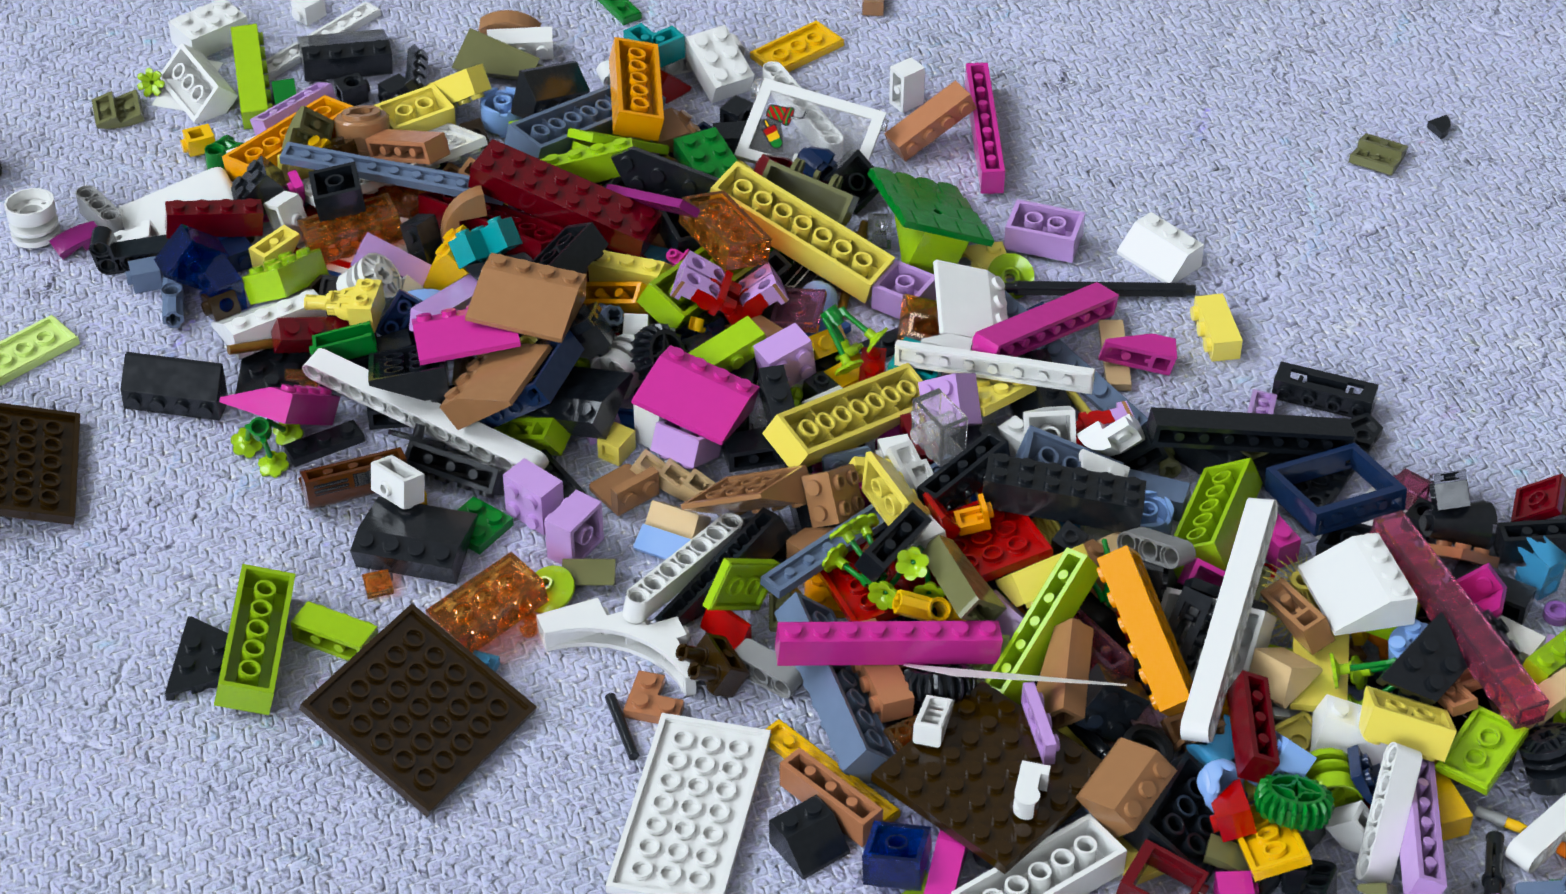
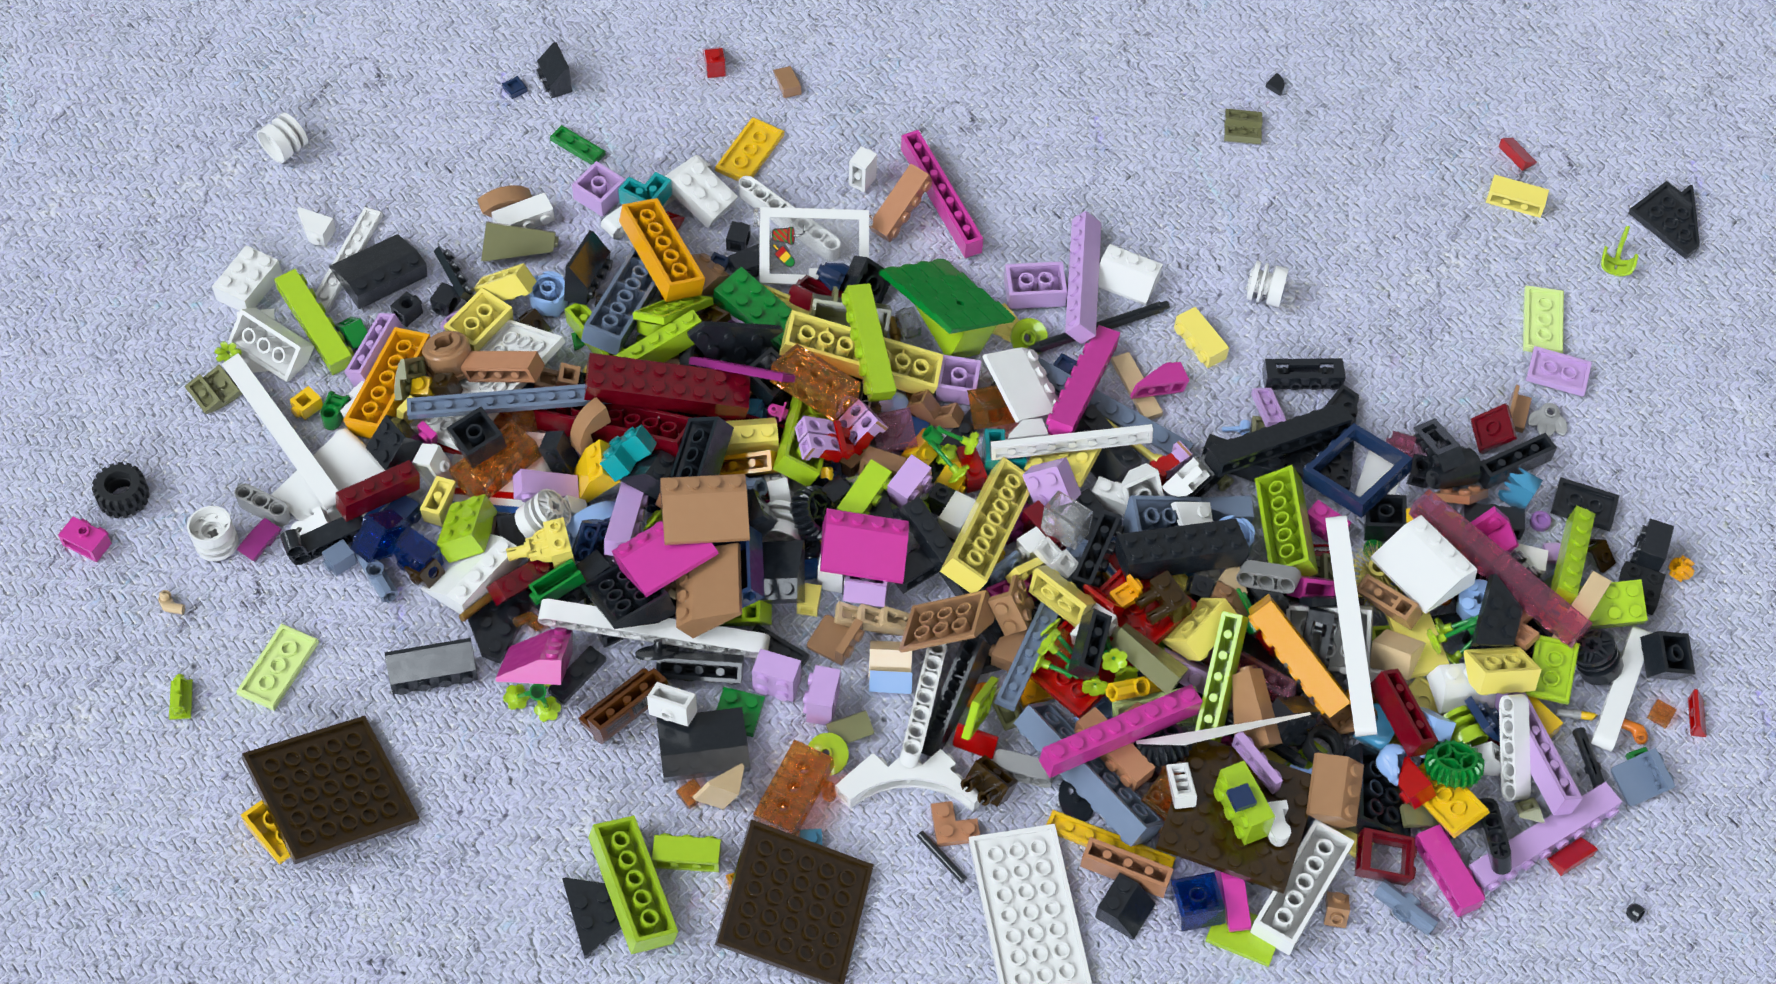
camera: 25 degrees left, 15 degrees up
none -> white beam [222,353,338,510]
none -> lavender brick [572,161,626,217]
none -> tan slope [693,763,744,809]
none -> lime brick [842,284,897,402]
none -> medium nougat brick [907,390,965,428]
none -> black piece [1058,780,1093,822]
none -> lavender brick [1065,211,1101,344]
none -> dark brown brick [1134,571,1192,625]
none -> lime brick [1213,761,1275,845]
none -> dark blue tile [1226,783,1257,812]
none -> white wheel [1246,260,1289,307]

